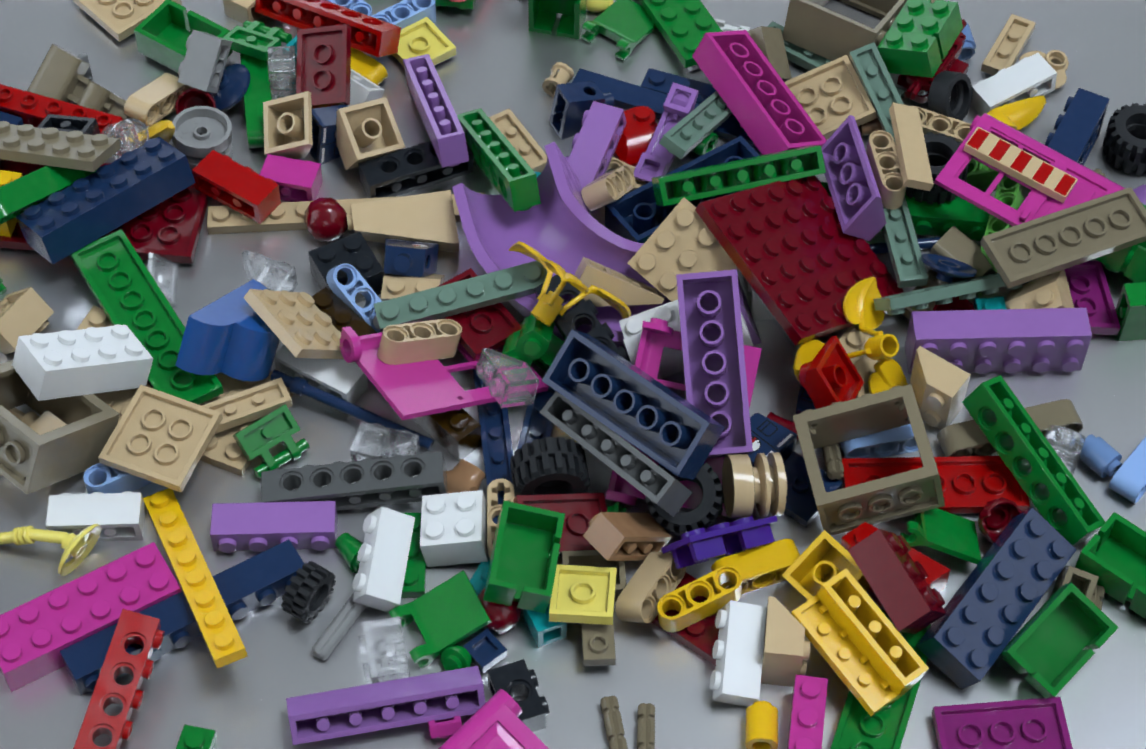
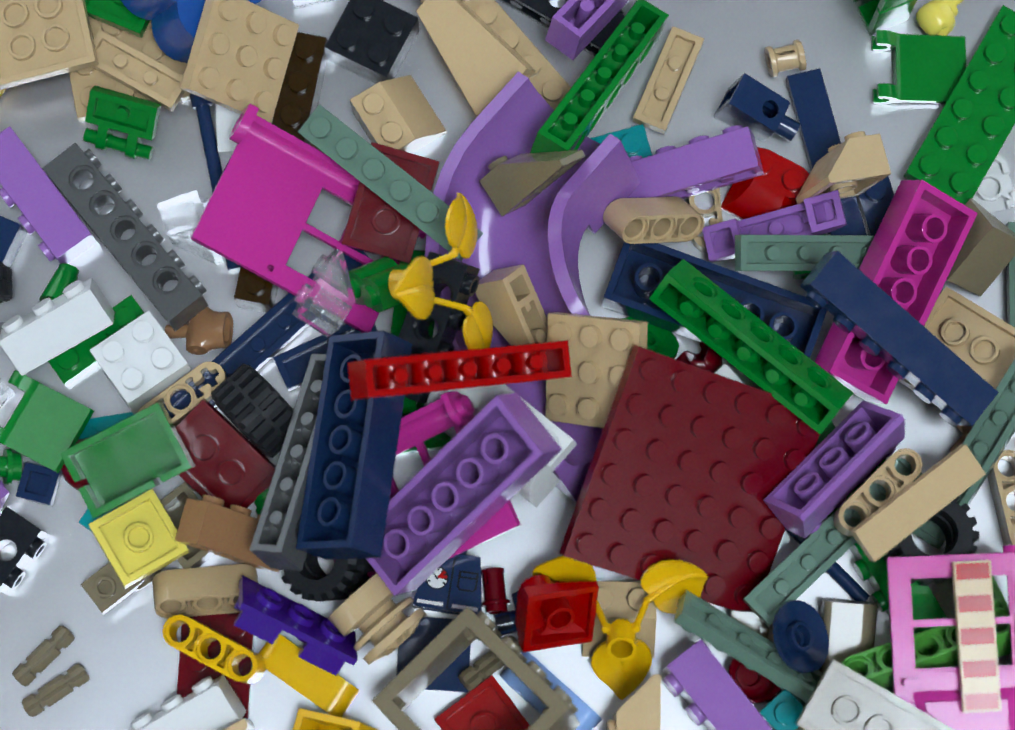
camera: 55 degrees right, 25 degrees up
light blue beam [326,263,382,333] -> none
tan beam [377,319,462,365] -> none
dark blue torso [383,238,439,277] -> none
none -> red brick [348,340,572,400]
none -> dark tan slope [480,150,586,217]
none -> tan slope [796,131,891,204]
none -> dark blue brick [800,251,999,427]

